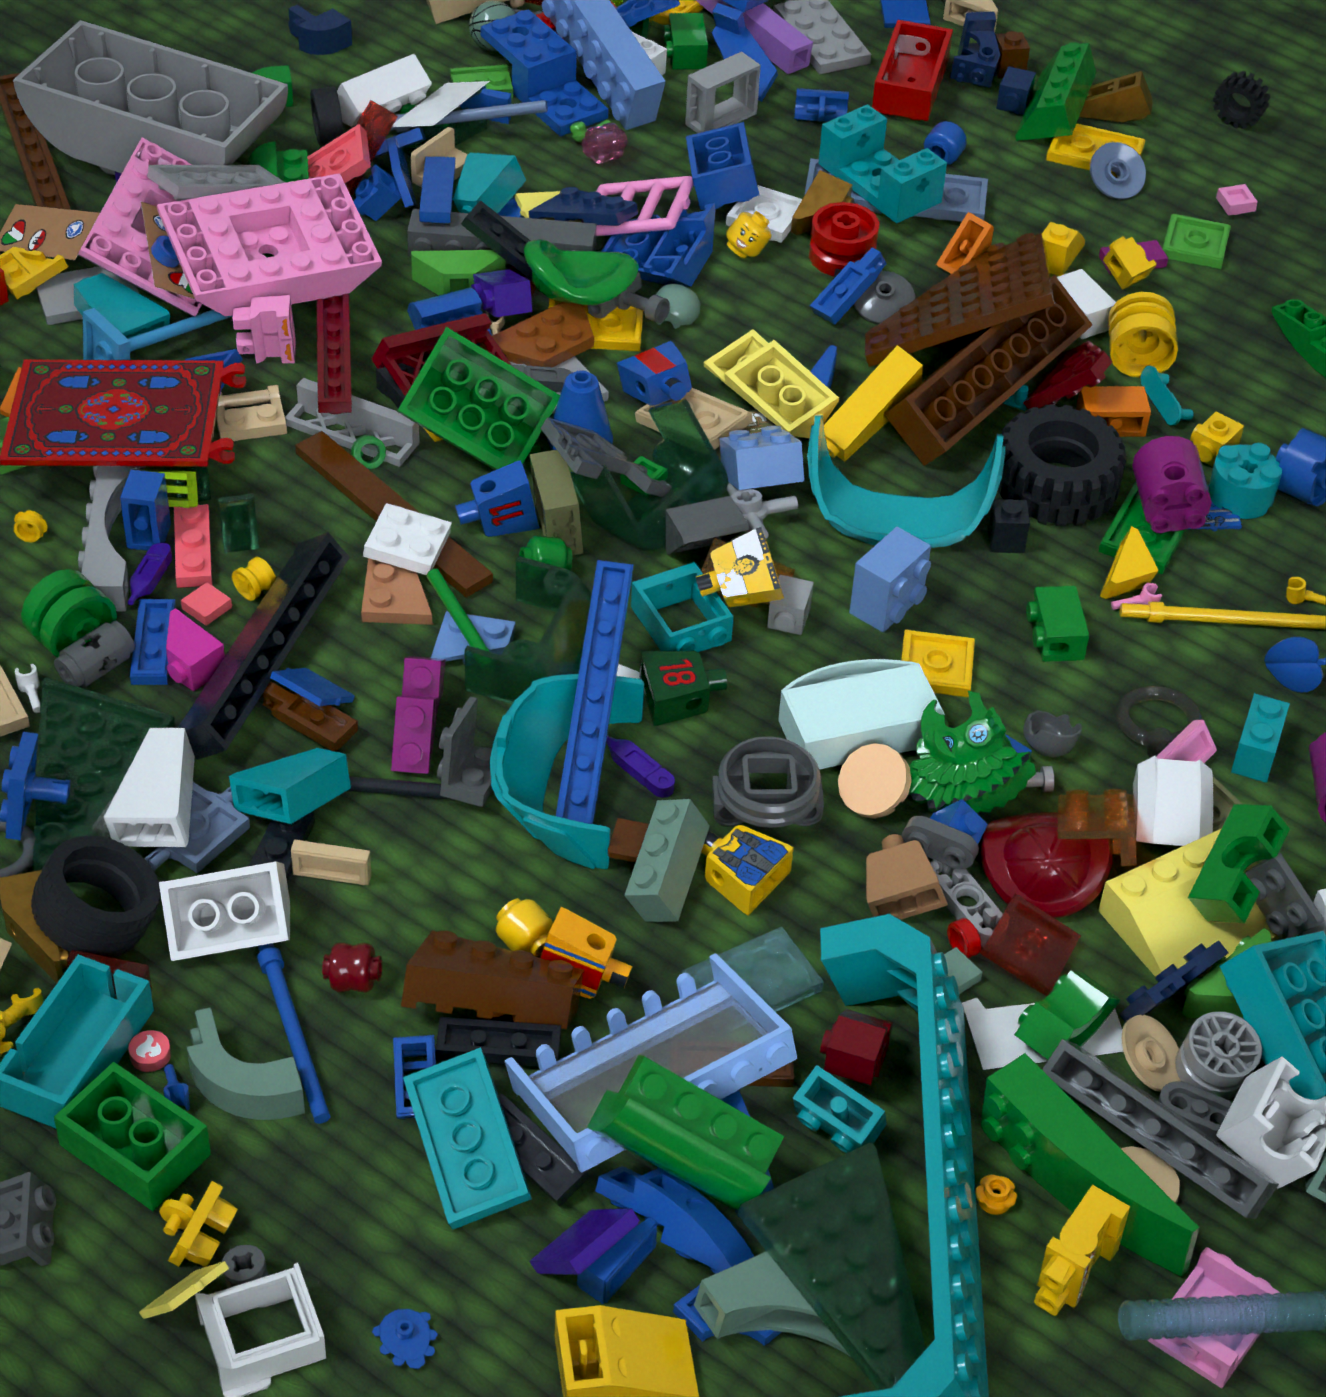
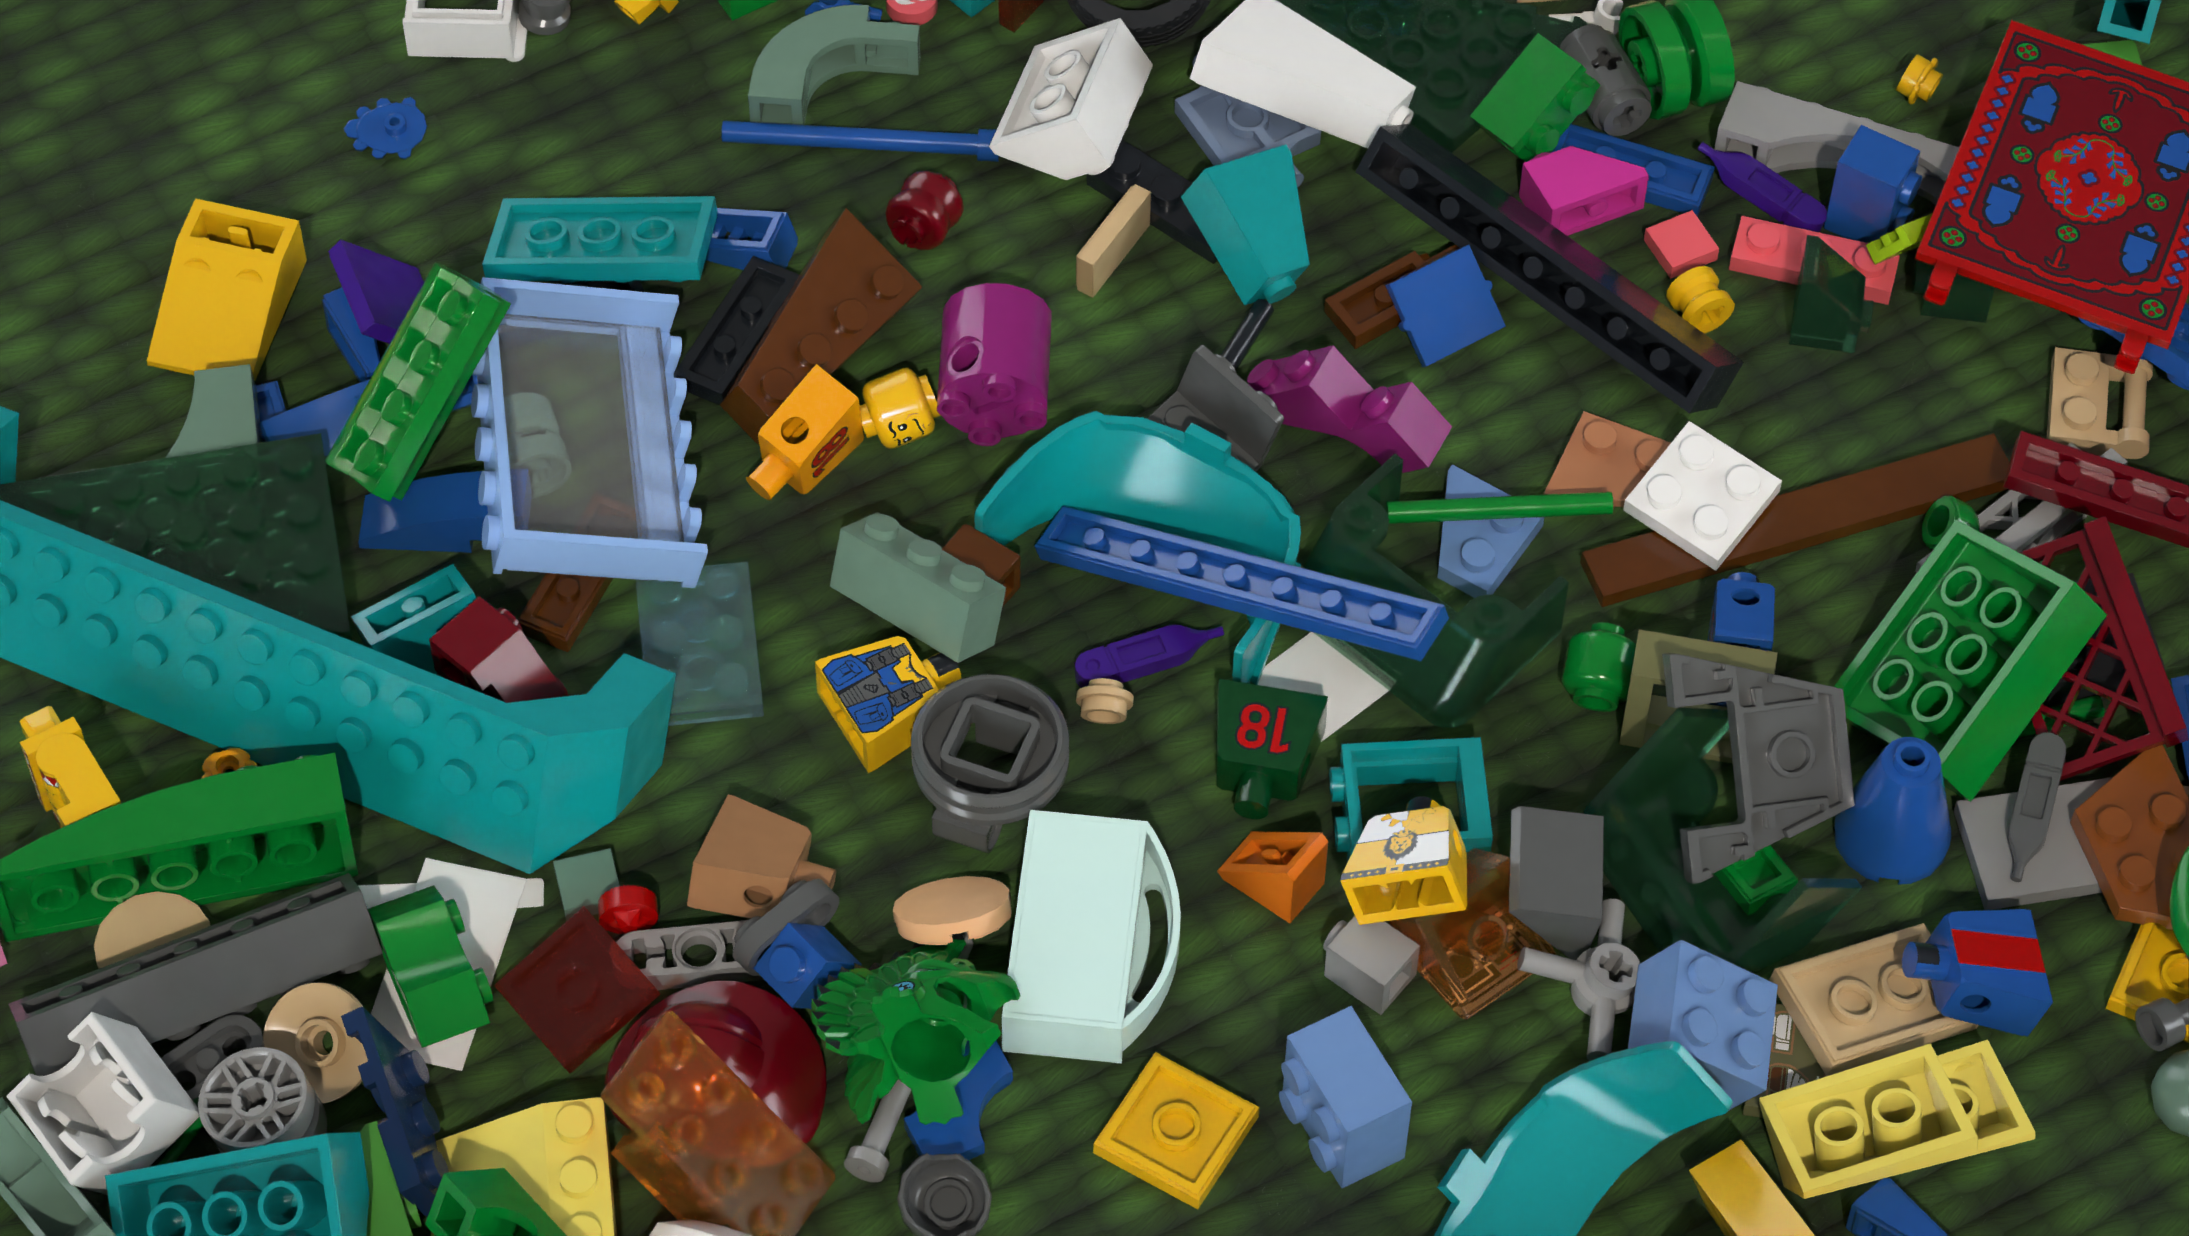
camera: 115 degrees right, 10 degrees up
none -> magenta cylinder [937,283,1052,446]
none -> tan plate [1076,678,1134,724]
none -> orange slope [1217,831,1328,923]
none -> green brick [1470,33,1600,162]

